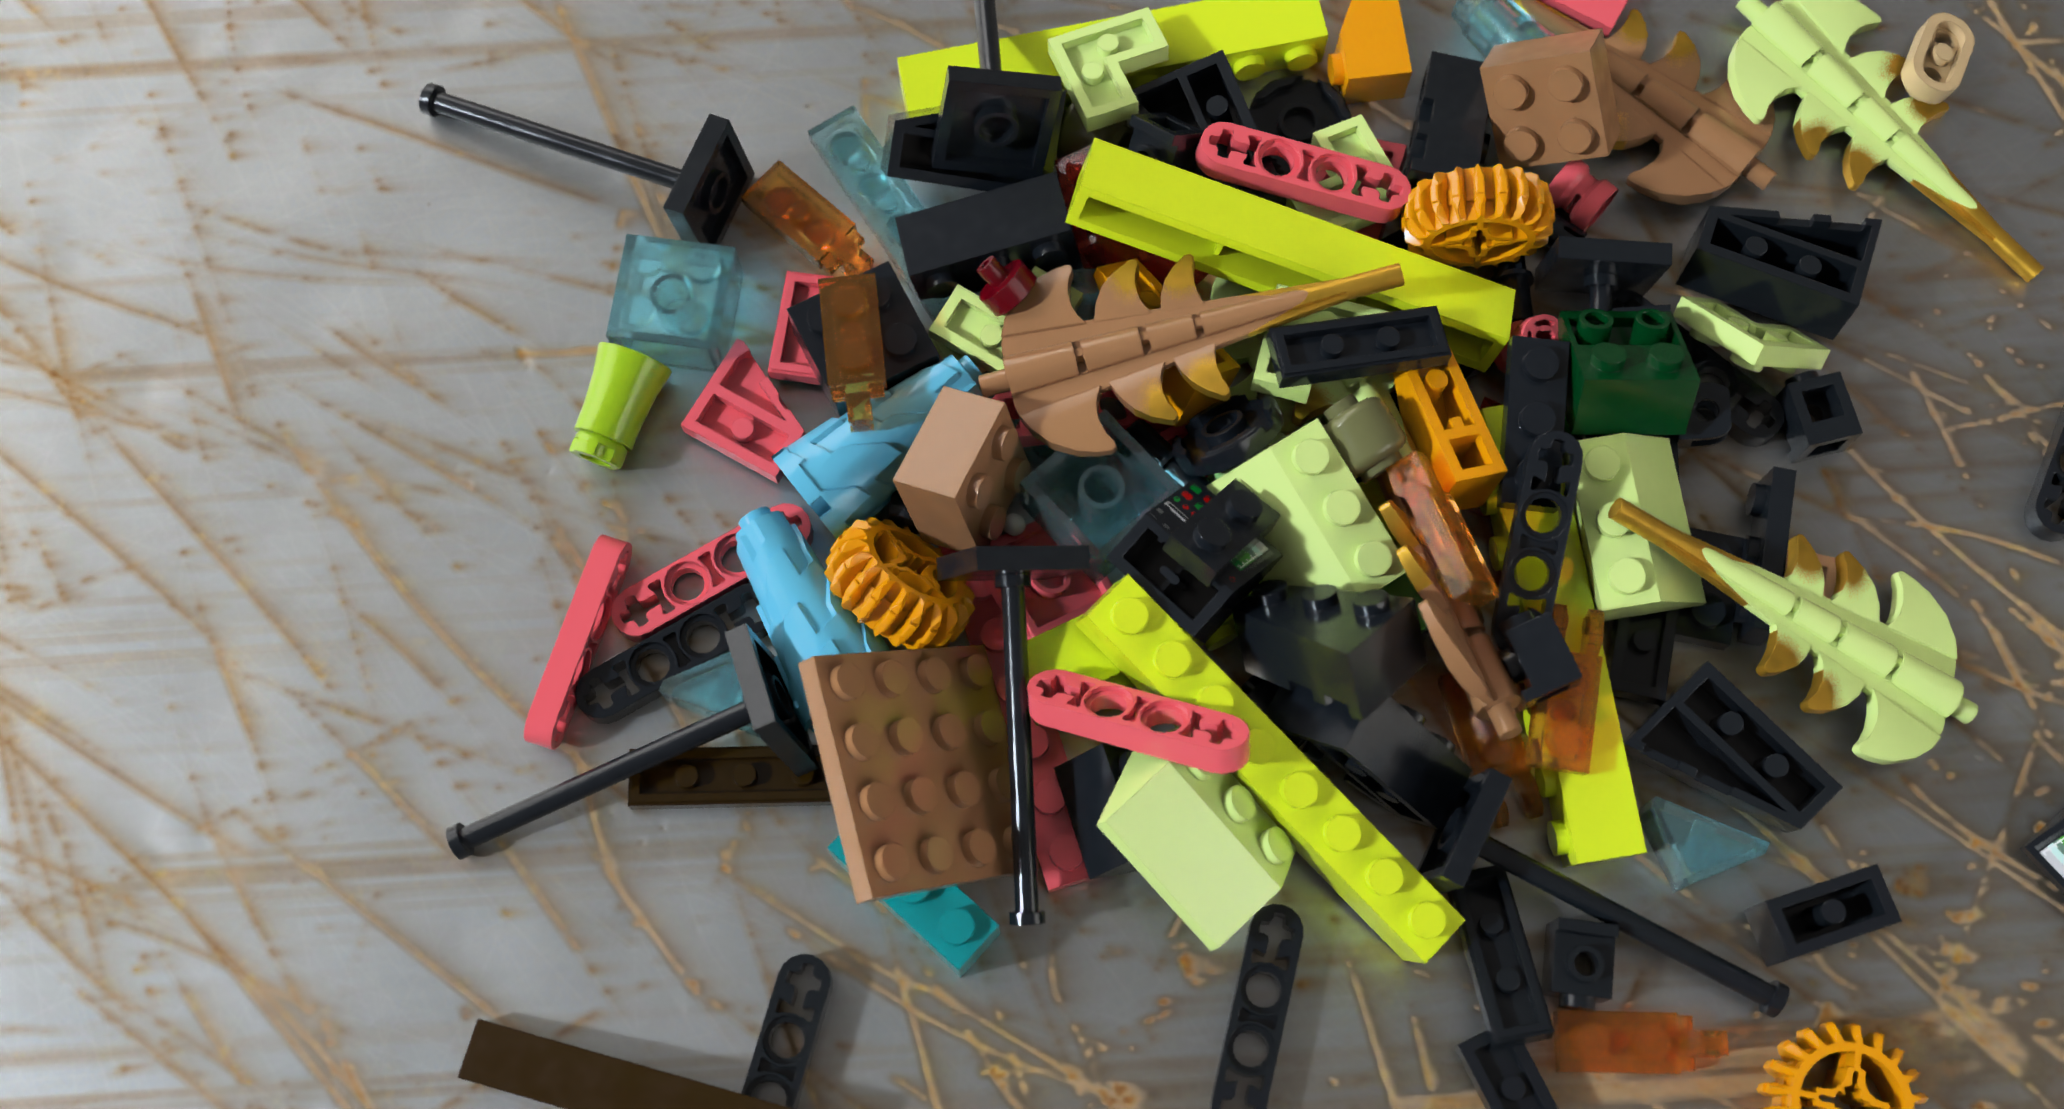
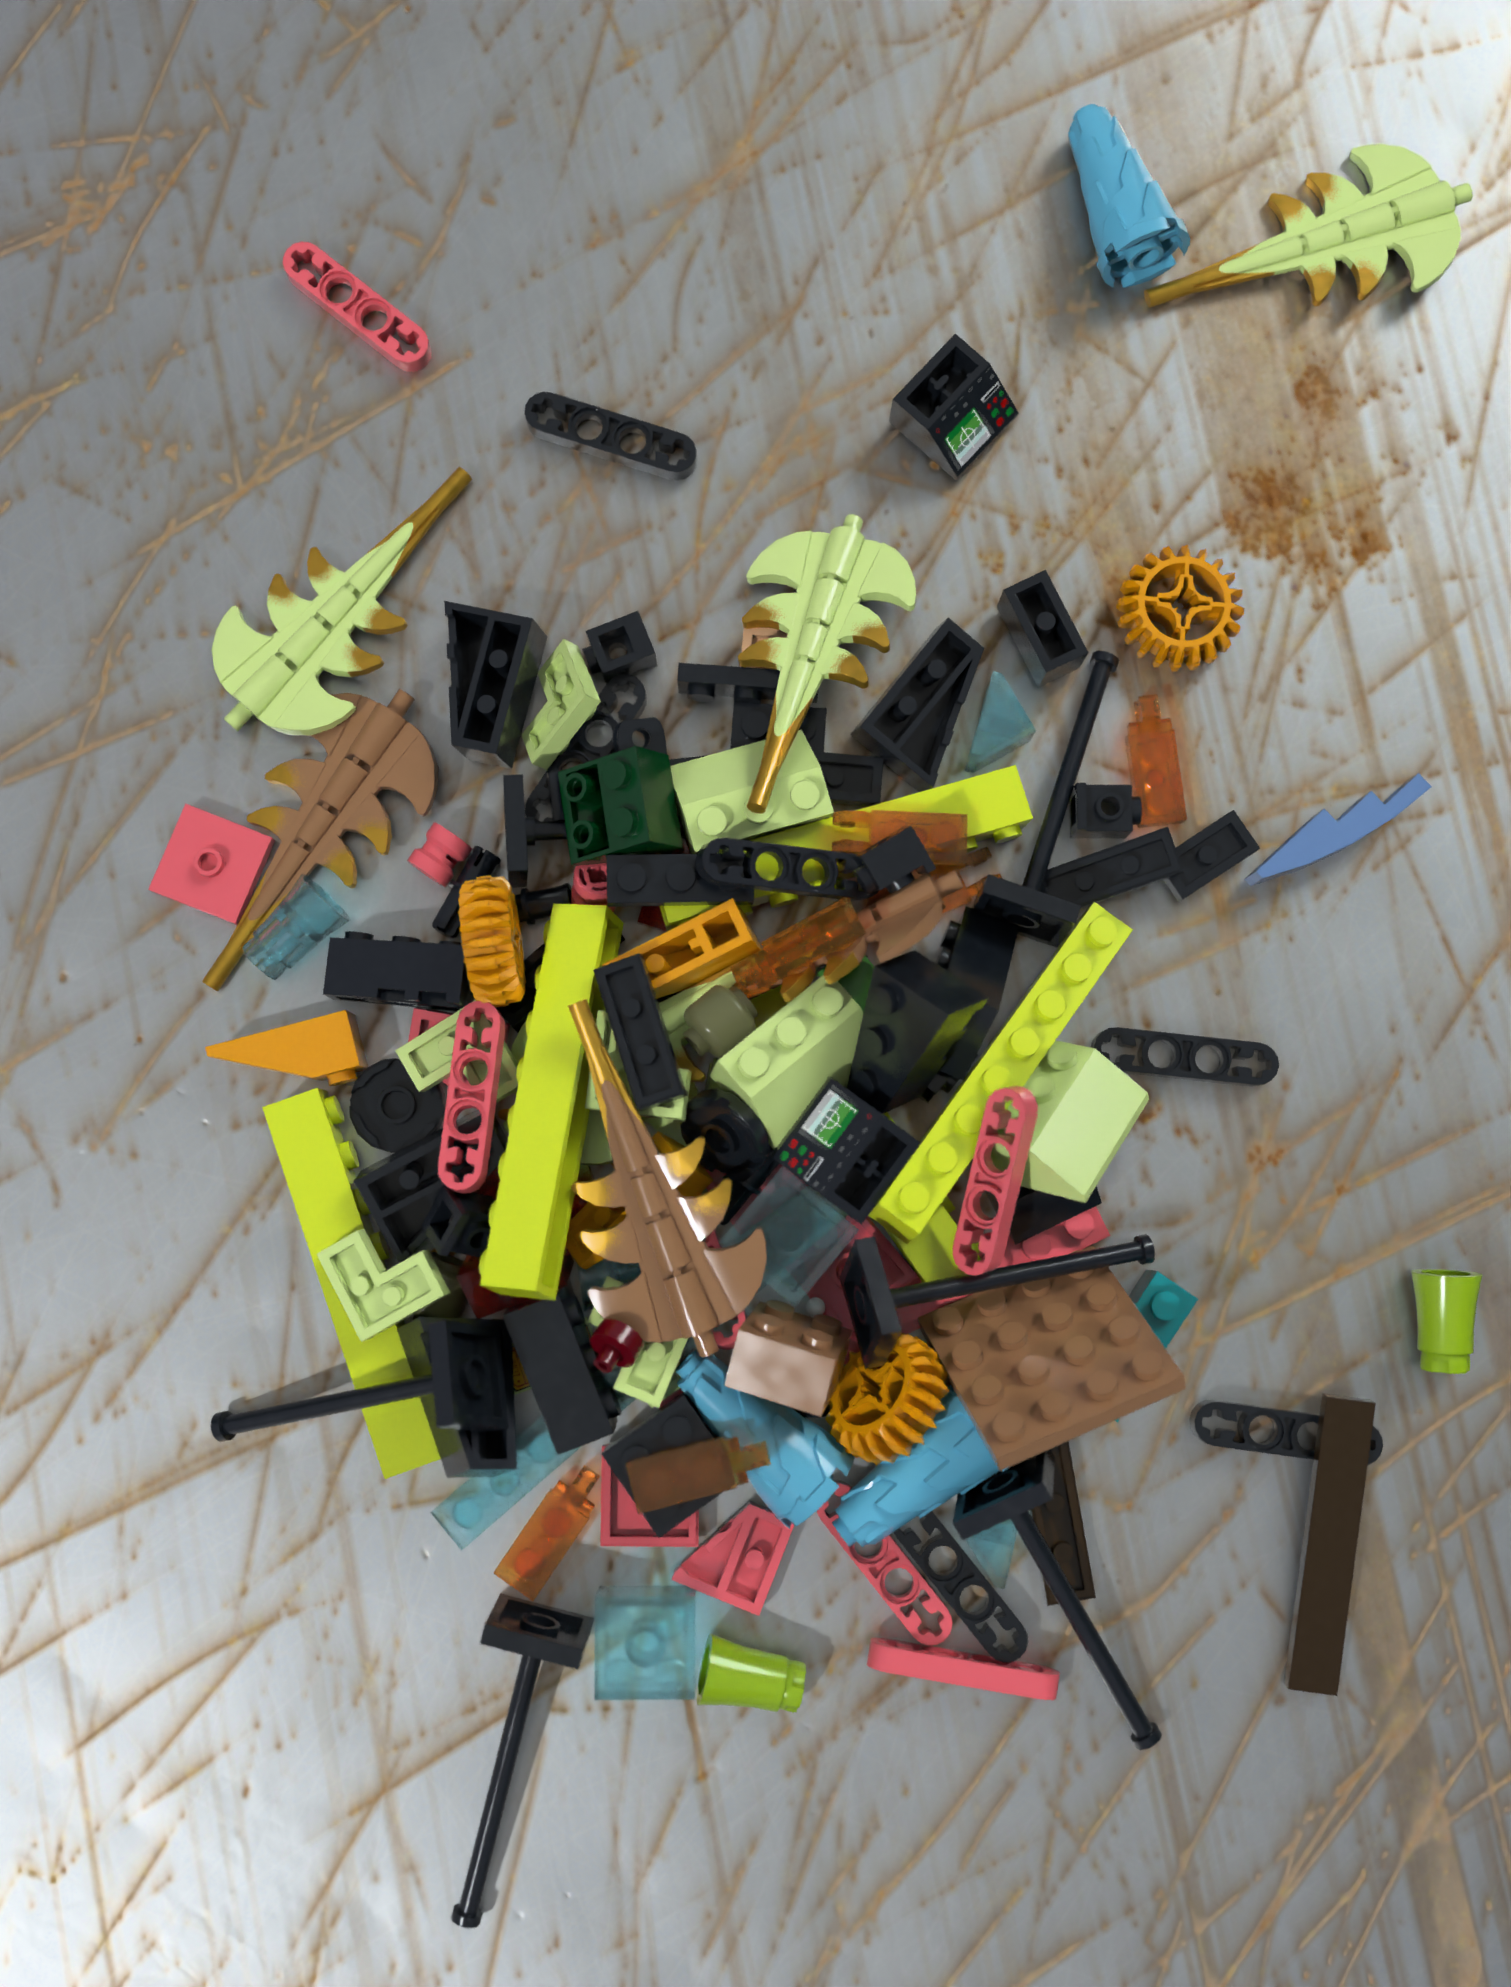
camera: 100 degrees left, 10 degrees up
black plate [1162,479,1281,587] -> none
medium nougat brick [1480,28,1621,169] -> none
tan plate [1901,13,1975,104] -> none

